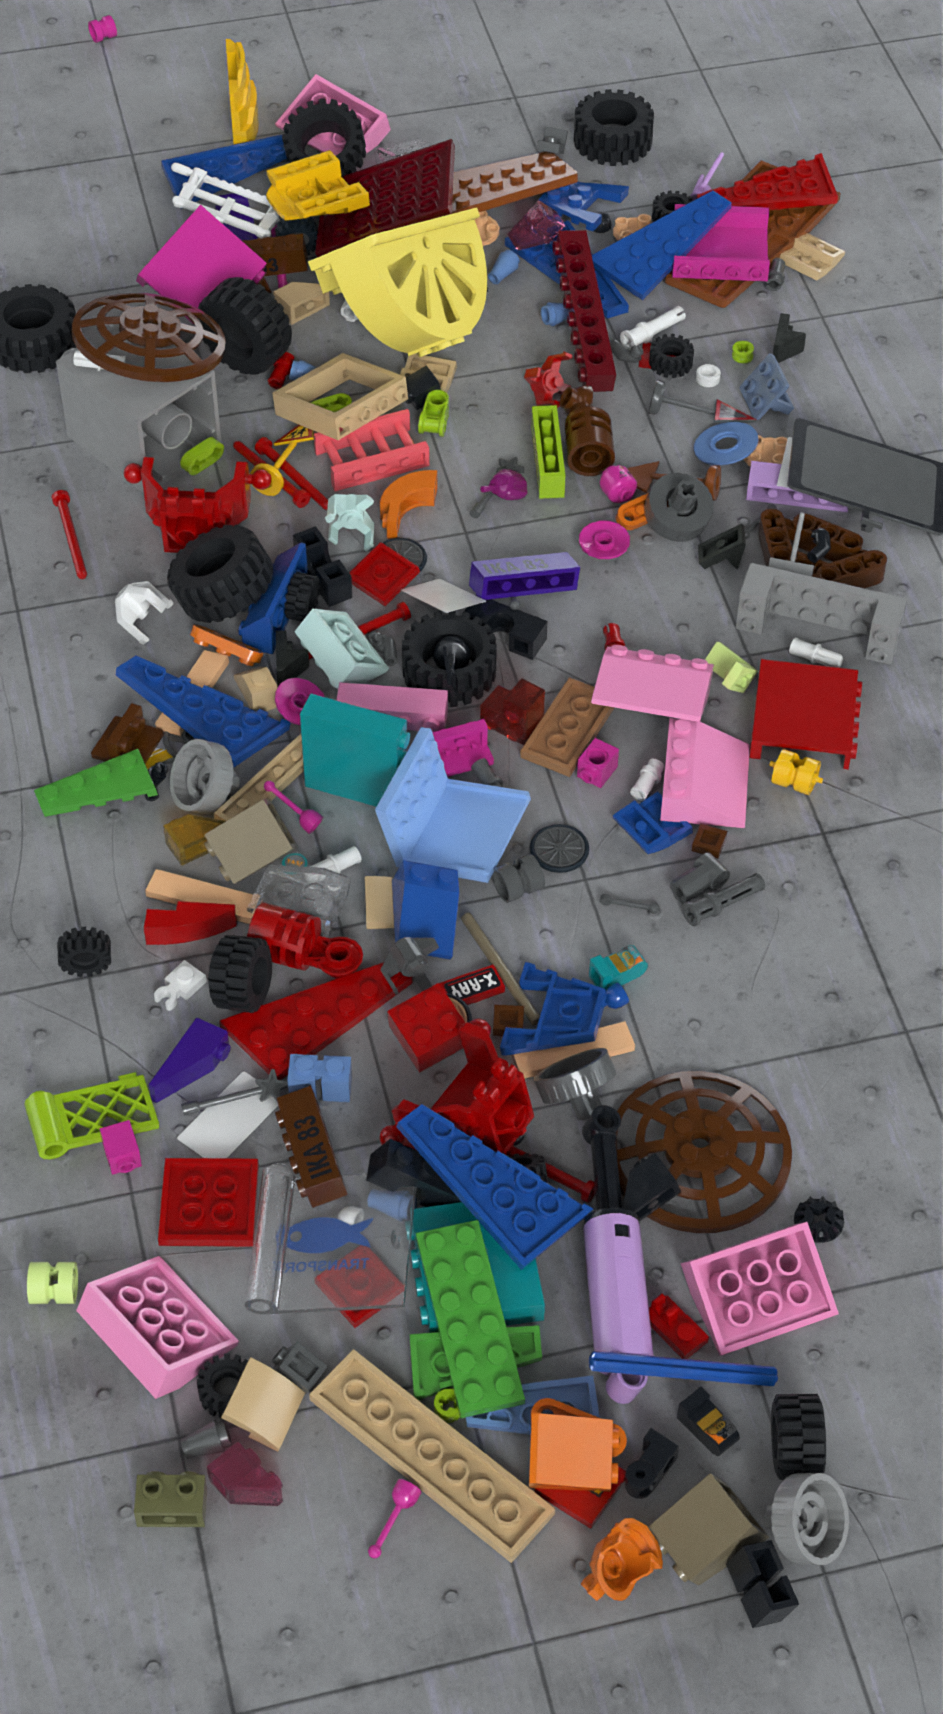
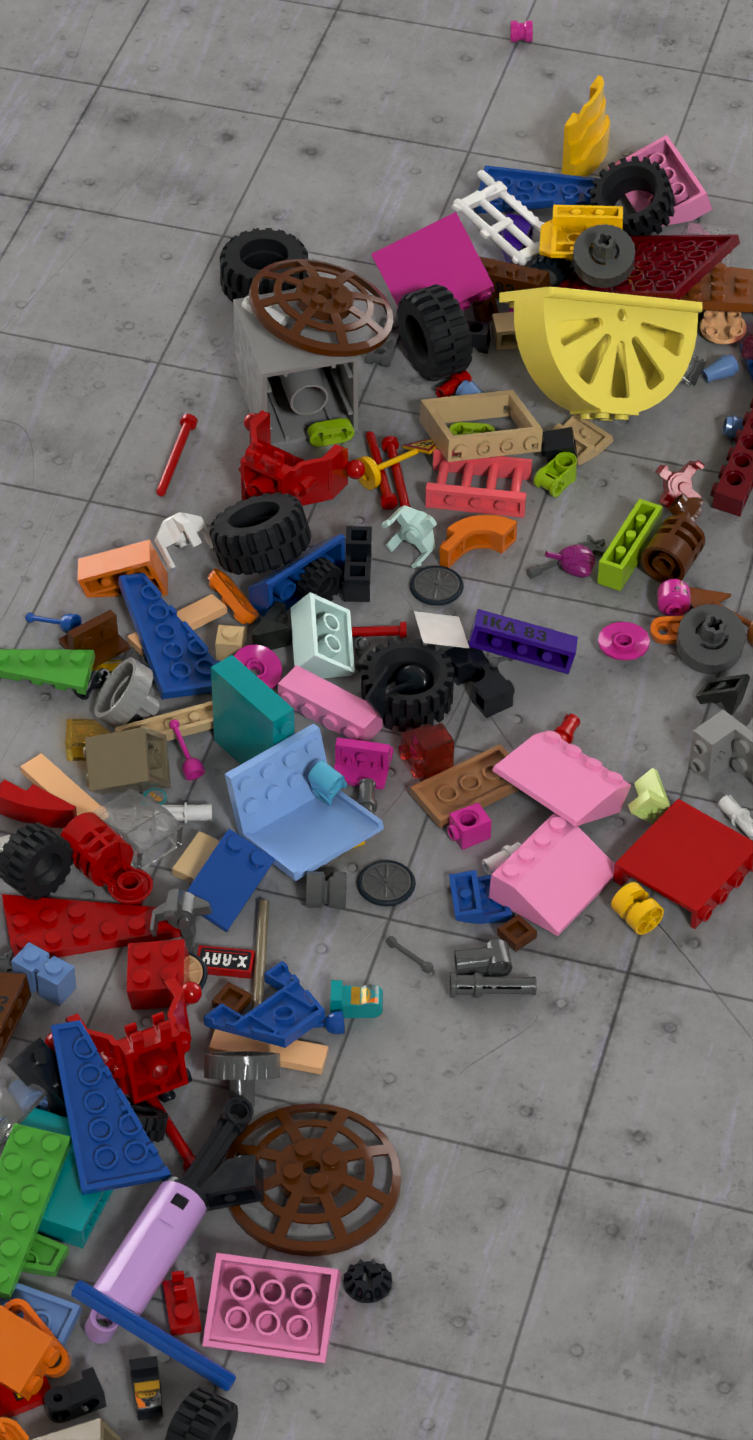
camera: 30 degrees right, 5 degrees down
red tile [349,542,420,607] -> none
none -> blue hinge [25,612,82,633]
none -> orange wedge [77,539,168,597]
none -> medium azure piece [308,760,348,806]
none -> dark grey piece [573,224,635,288]

